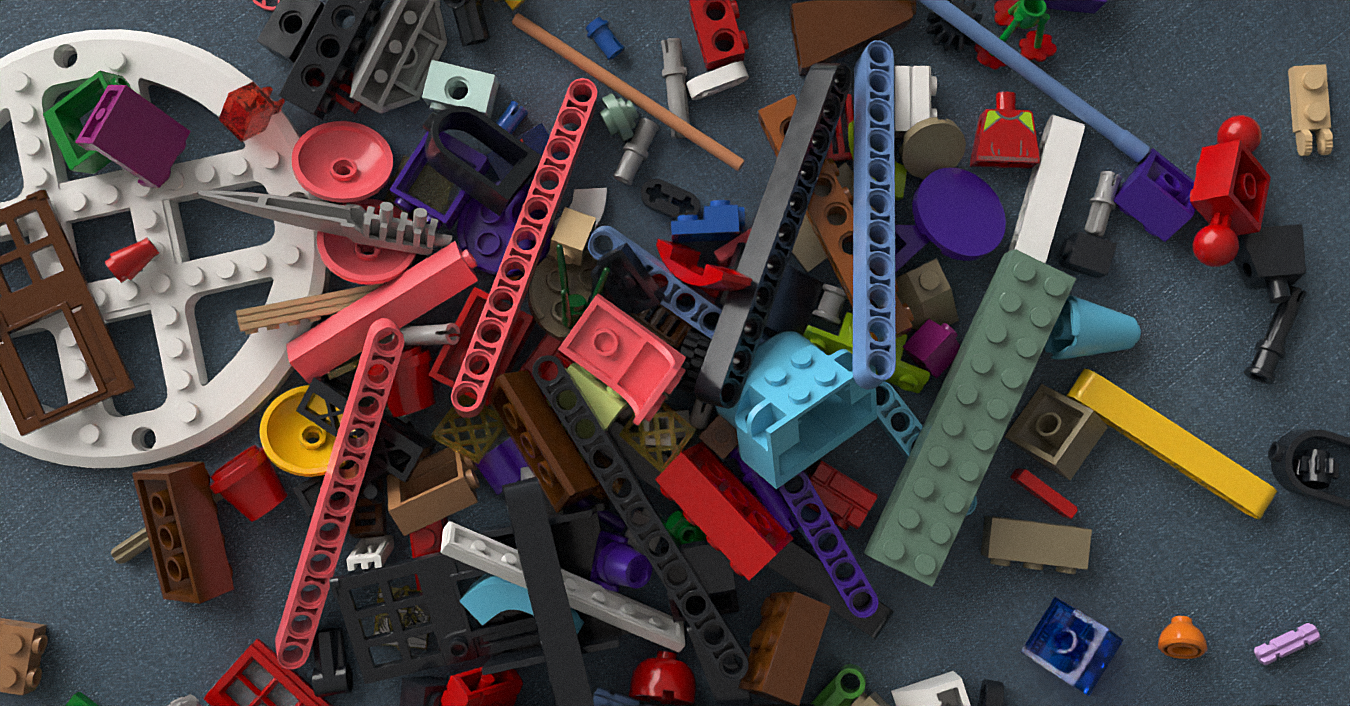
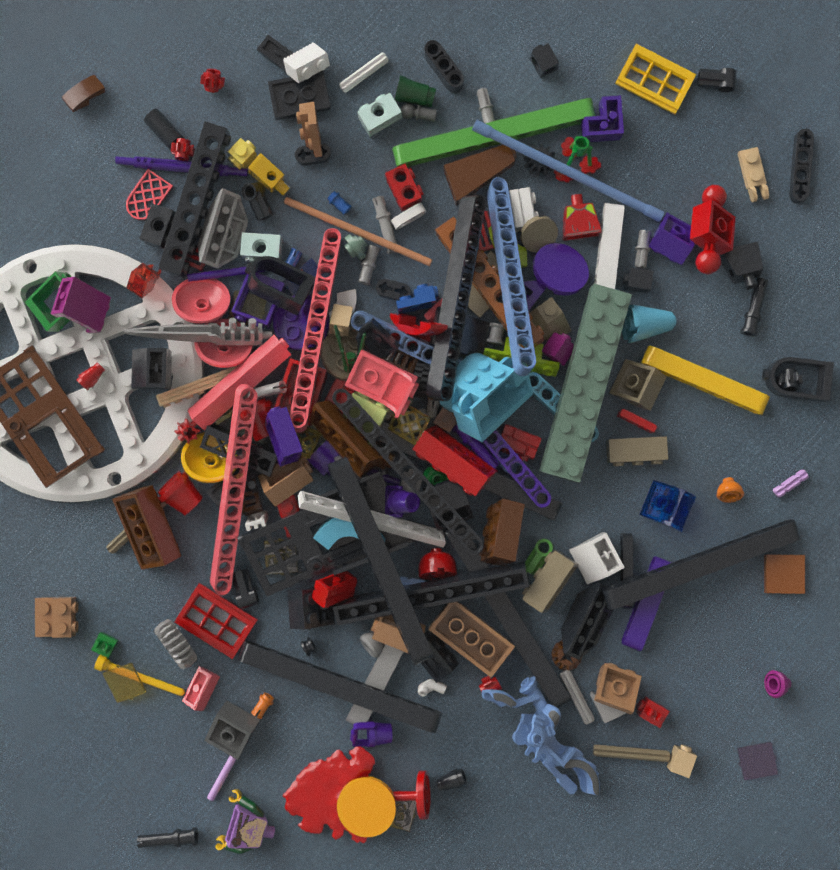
camera: 10 degrees left, 0 degrees up
none -> black slope [131,348,172,389]
none -> red gear [174,418,200,444]
none -> dark purple bar [187,266,265,282]
none -> dark purple window [265,406,303,467]

